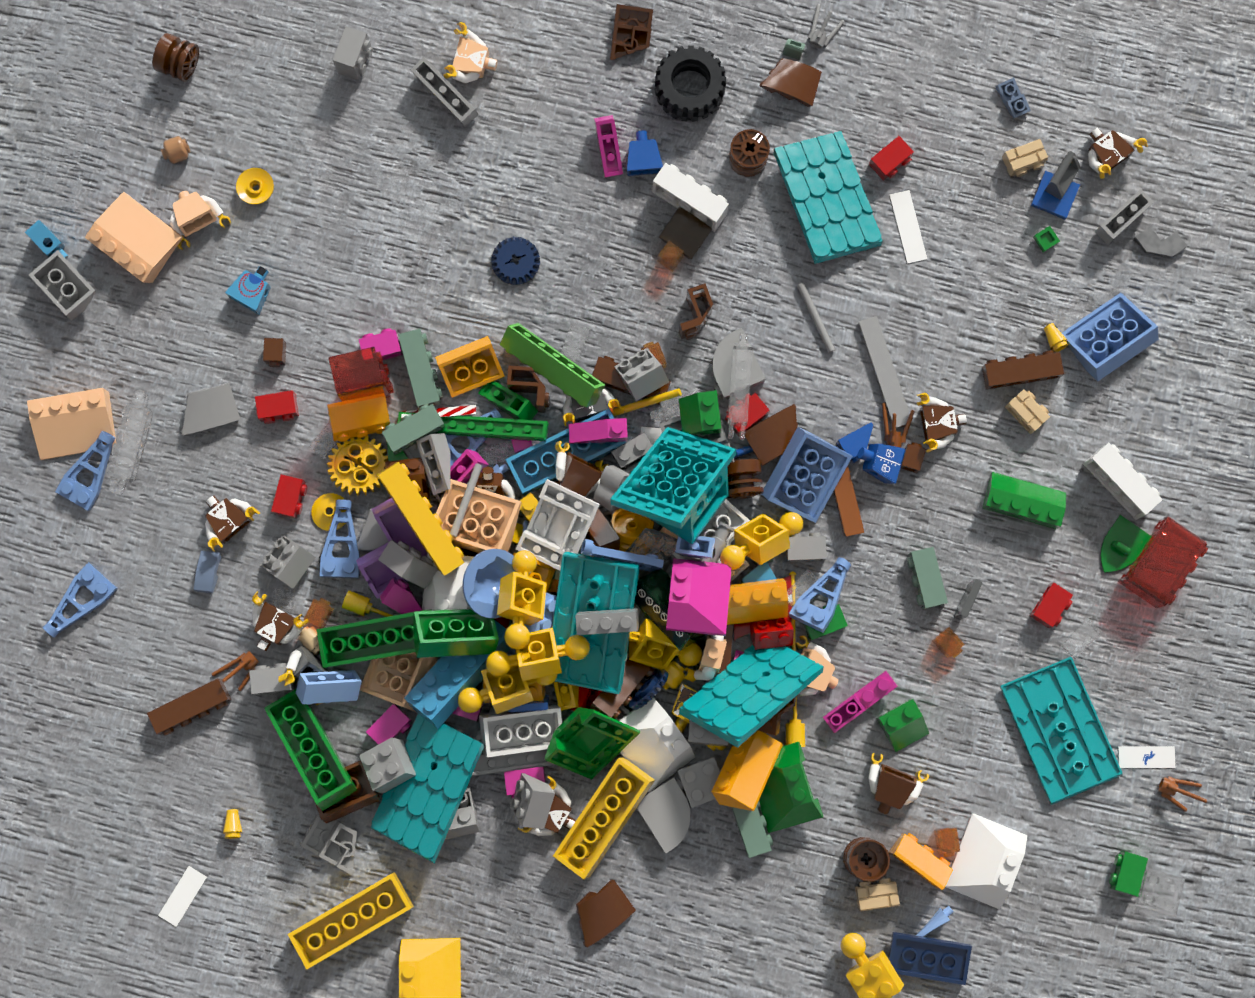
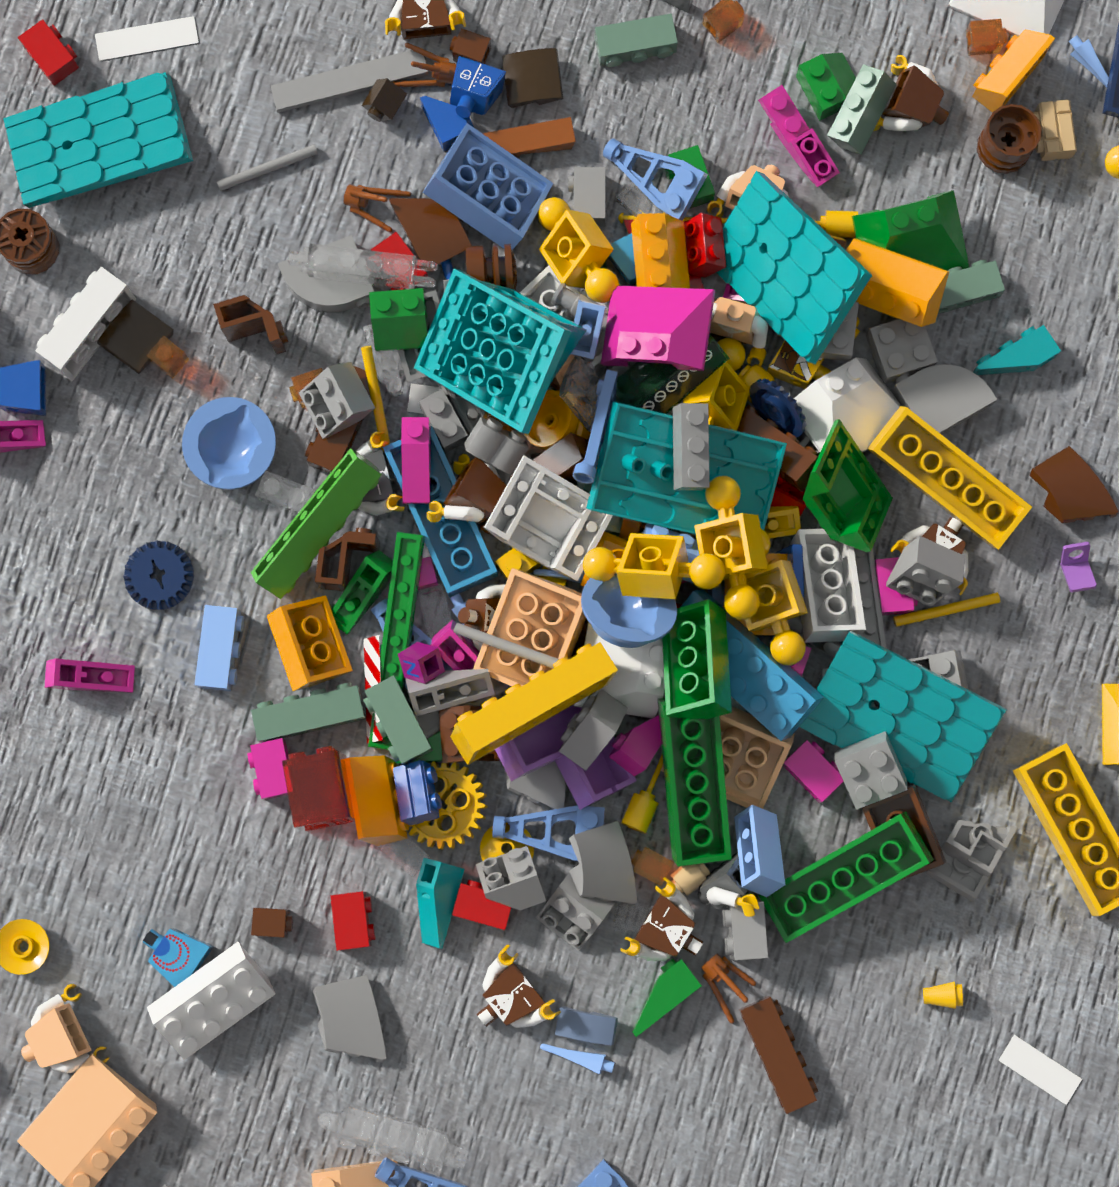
camera: 85 degrees left, 0 degrees up
none -> dark pink slope [44,658,135,693]
none -> white brick [147,942,275,1060]
none -> medium blue piece [182,397,276,490]
none -> light blue brick [194,605,244,691]
none -> dark orange plant [343,184,411,232]
none -> dark brown brick [361,78,407,122]
none -> blue brick [393,760,442,825]
none -> magenta brick [398,642,445,684]
none -> teal slope [416,858,465,949]
none -> light grey slope [476,846,546,911]
none -> dark brown slope [502,48,563,108]
none -> light blue piece [540,1044,615,1074]
none -> light grey slope [569,821,637,906]
none -> green slope [632,958,702,1037]
none -> sand green brick [827,64,897,155]
none -> yellow bar [893,592,1000,627]
none -> teal slope [973,325,1061,375]
none -> medium lavender bracket [1060,542,1097,592]

